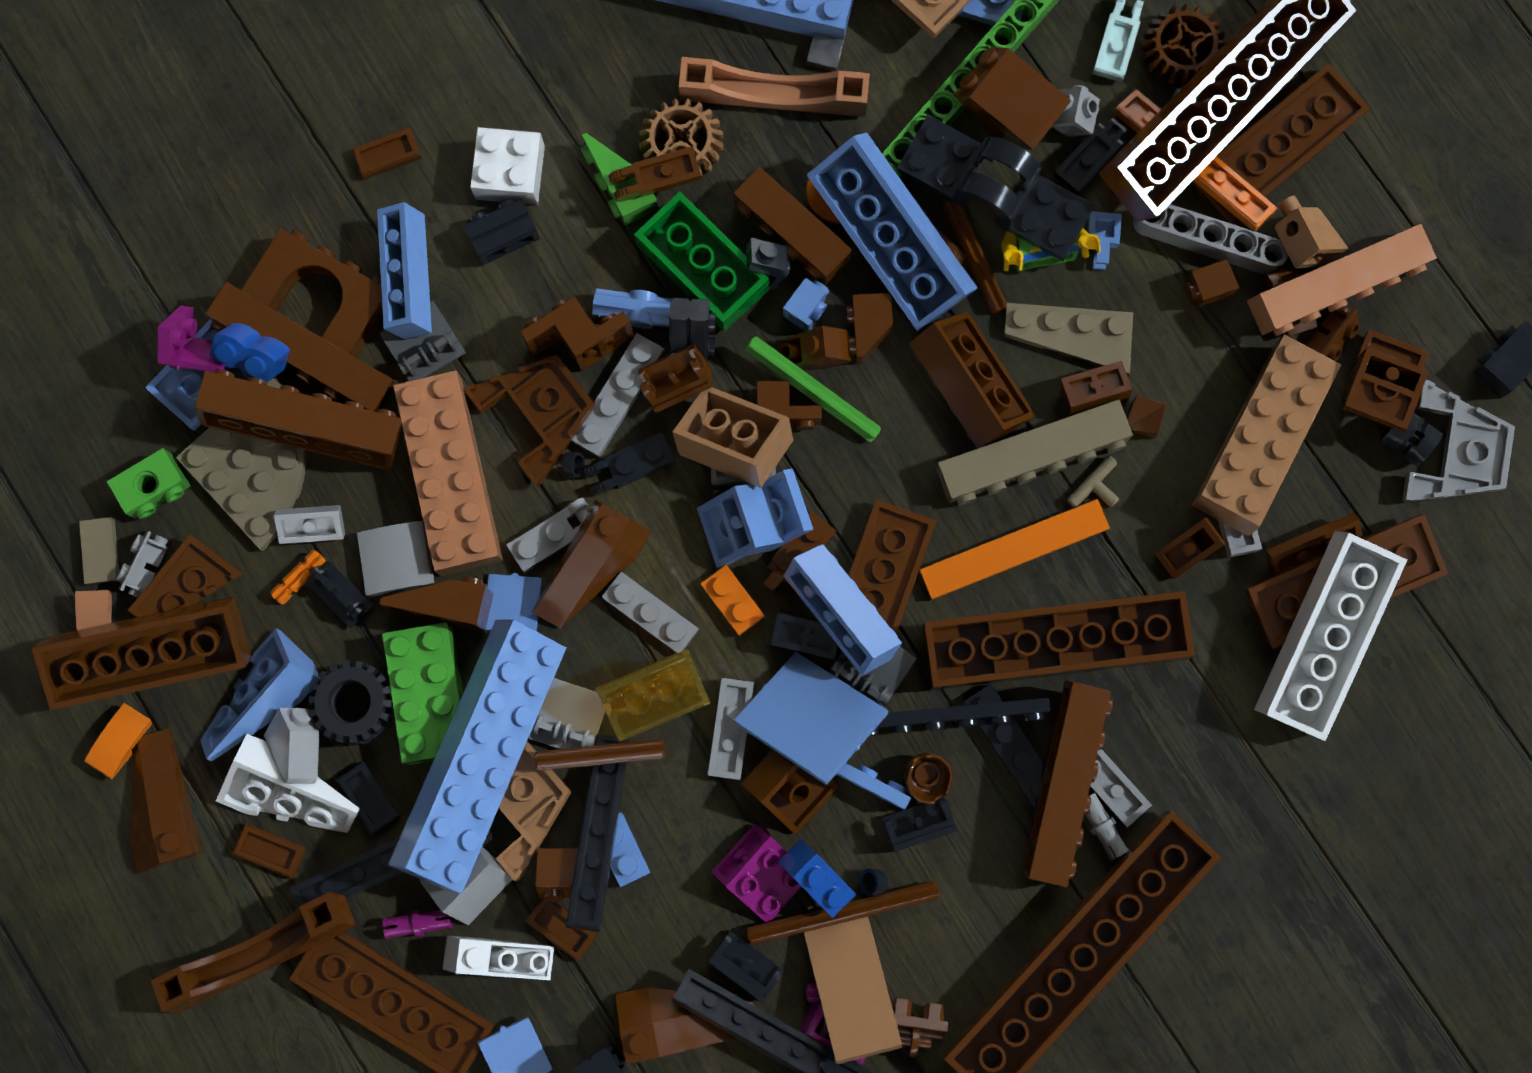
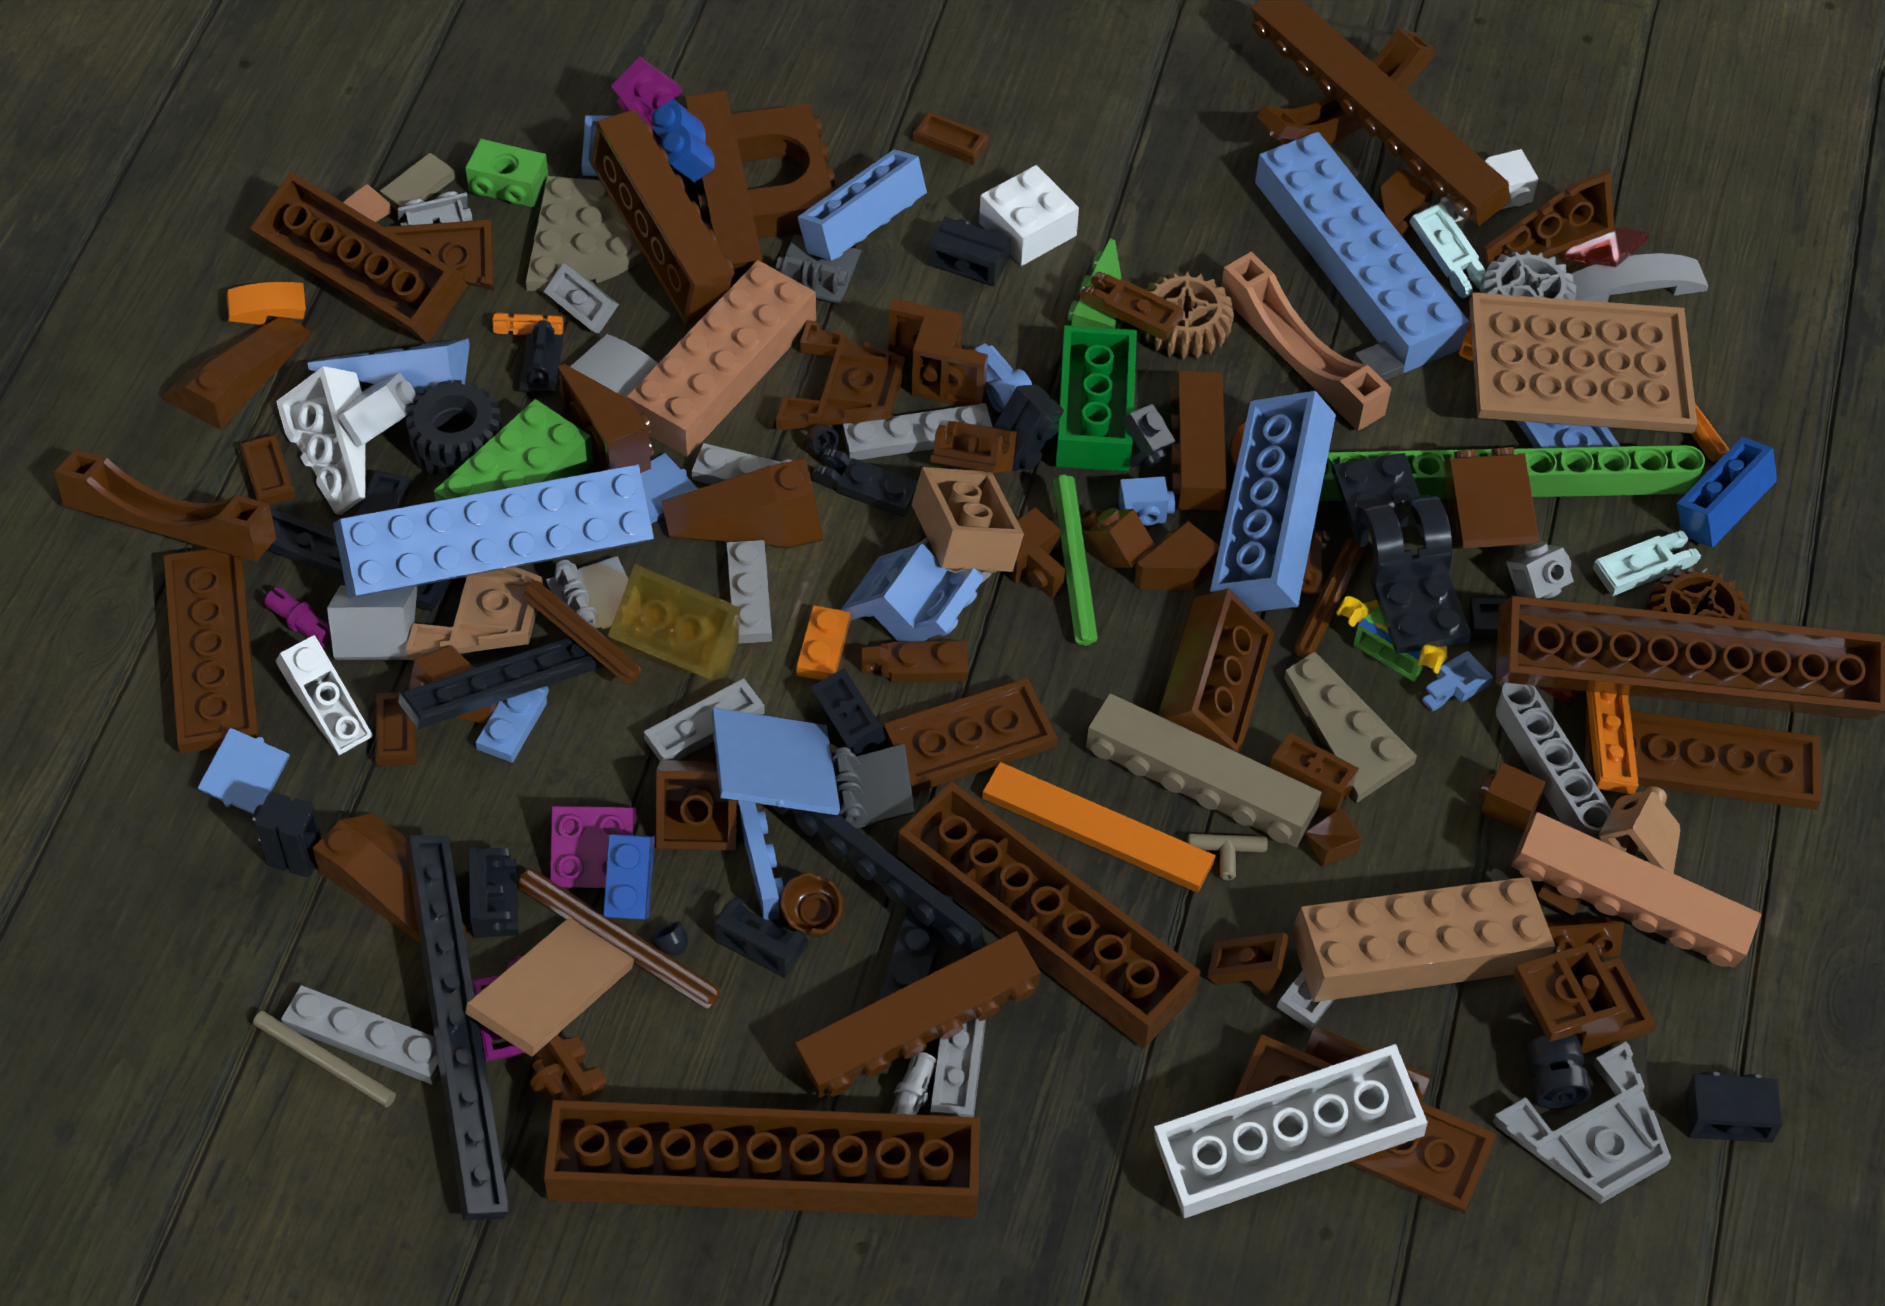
camera: 45 degrees right, 25 degrees down
medium blue brick [784,544,902,675] -> none

